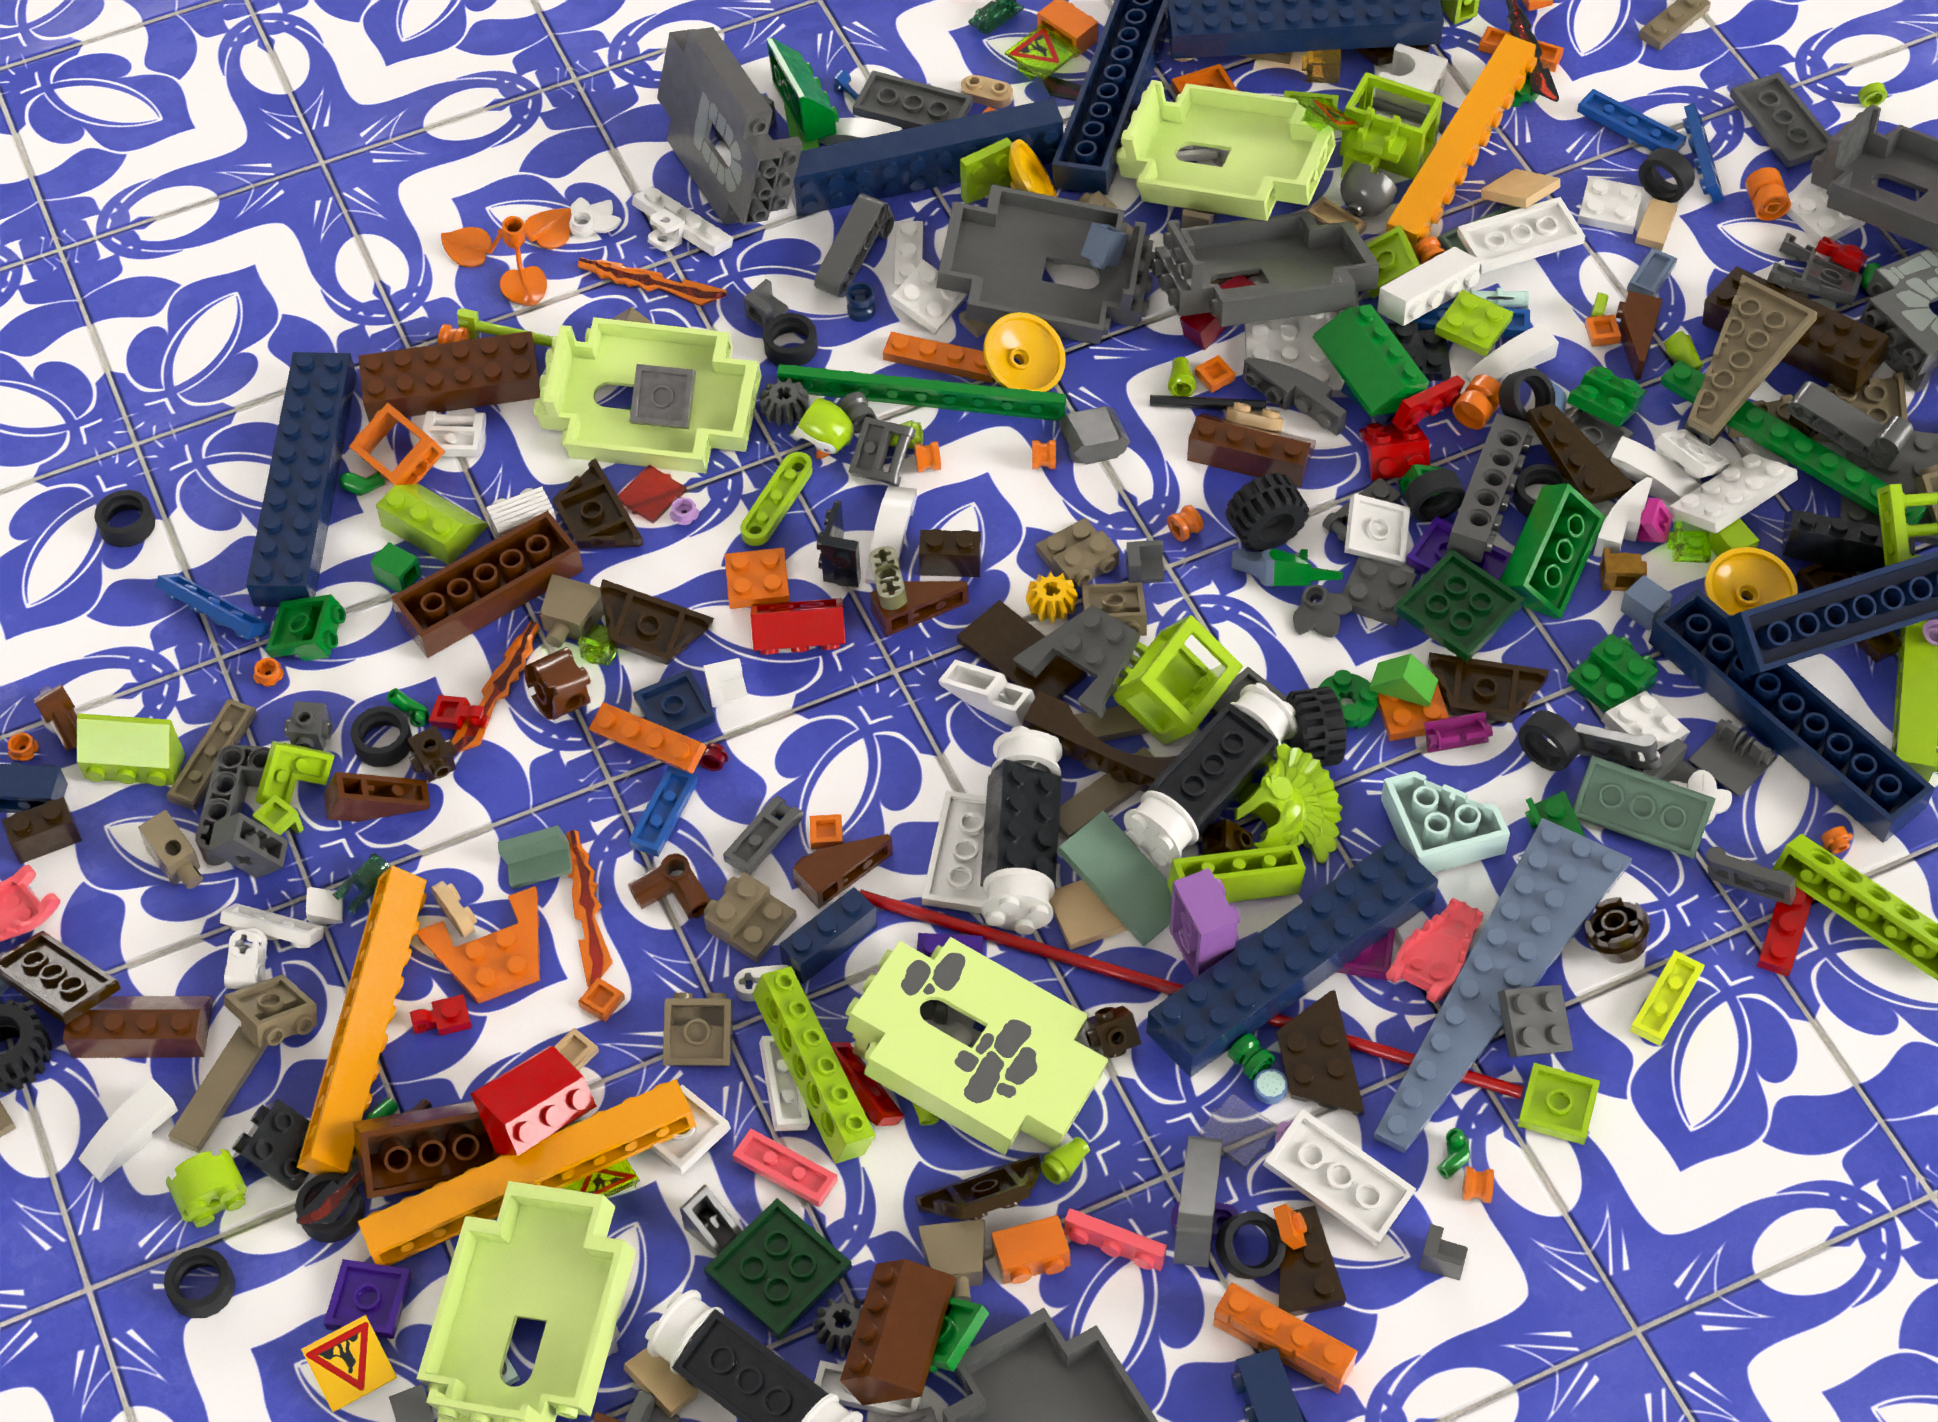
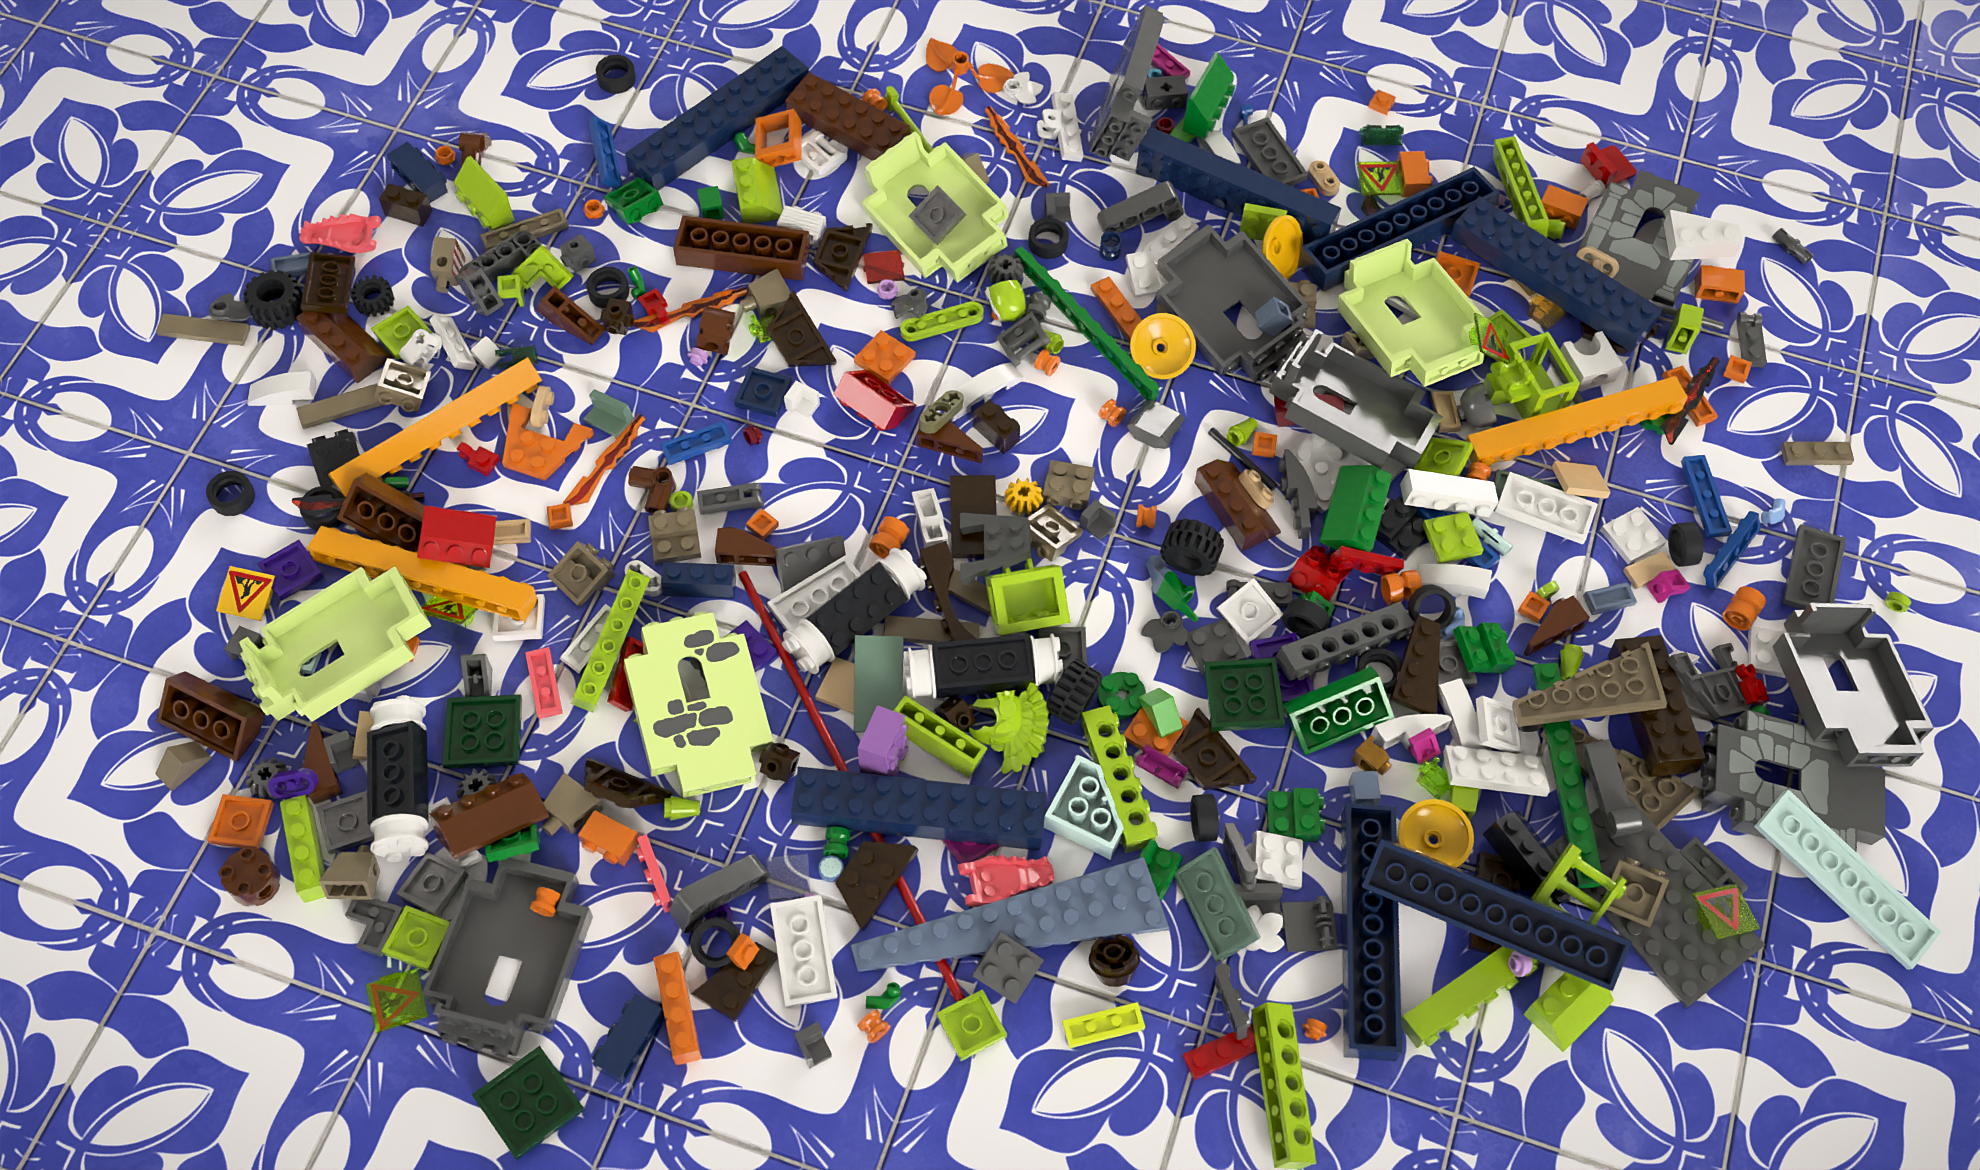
camera: 40 degrees right, 5 degrees up
lime brick [165,1149,247,1228] -> none
orange plate [589,702,707,774] -> none
black bracket [816,500,861,588] -> none
none -> black tyre [351,275,395,317]
none -> lime plate [371,305,433,360]
none -> orange wheel [530,887,561,917]
none -> lime tile [670,491,693,512]
none -> lavender plate [687,348,709,367]
none -> dark grey wing [775,535,846,594]
none -> orange wheel [869,516,910,559]
none -> dark grey plate [890,288,928,319]
none -> lime brick [1081,705,1158,853]
none -> dark pink bracket [1647,569,1691,603]
none -> light blue arm [1761,498,1786,524]

